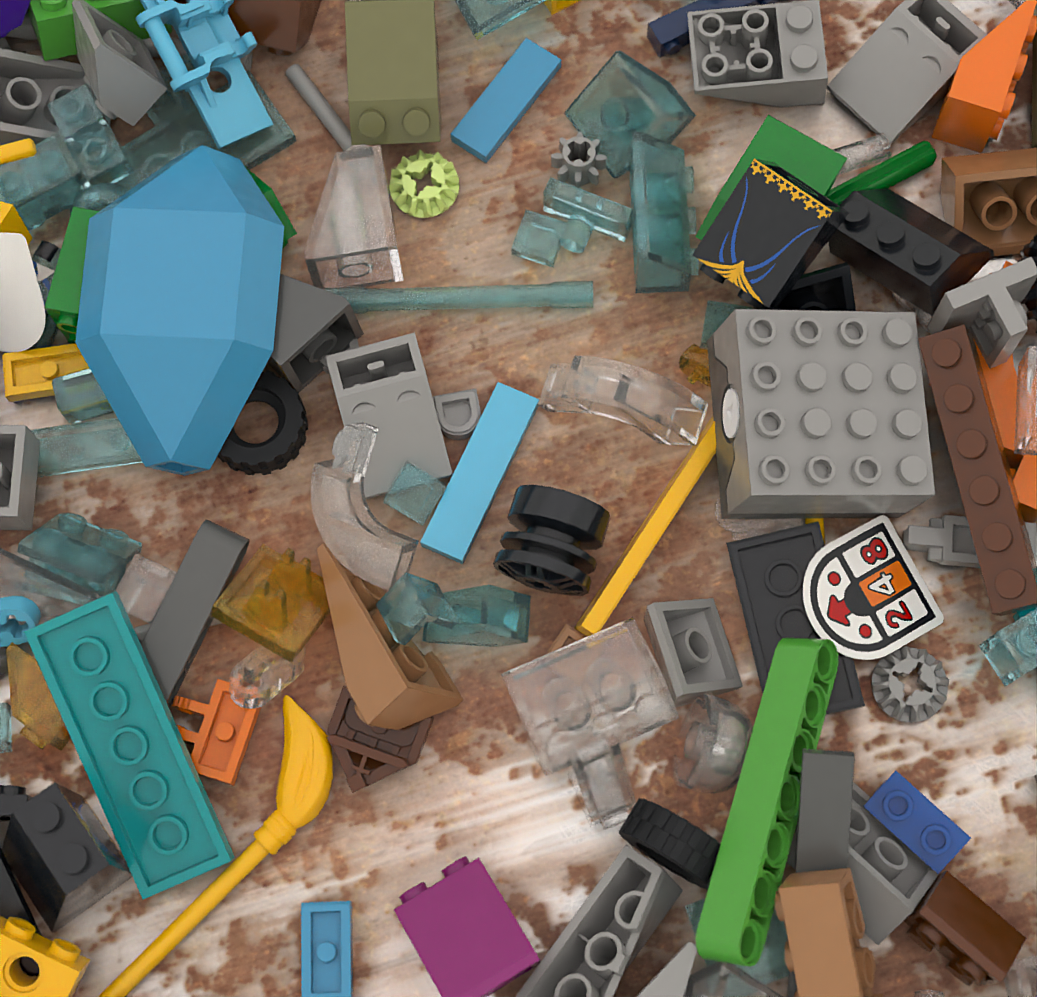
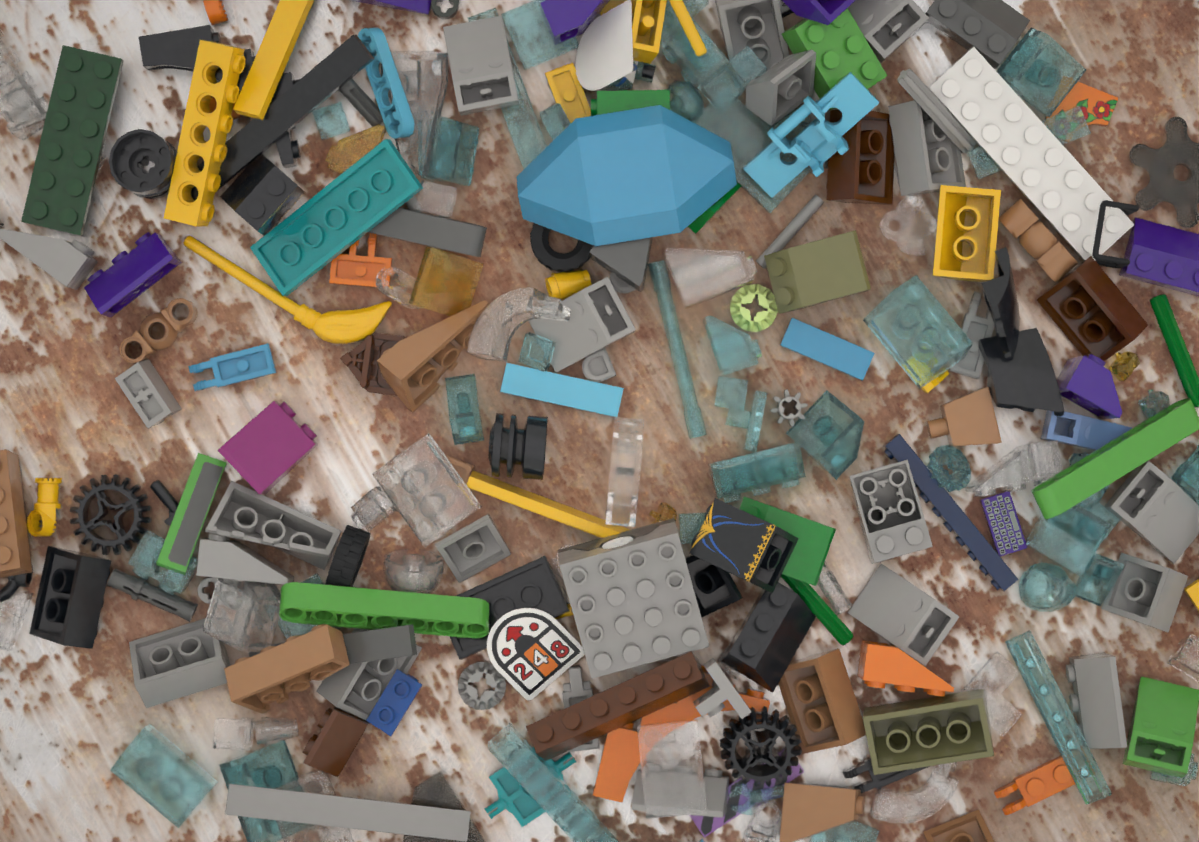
camera: 75 degrees right, 15 degrees up
clear light blue panel [376,572,458,645] -> none
none -> yellow cone [545,270,592,302]
none -> clear light blue slope [703,316,762,377]

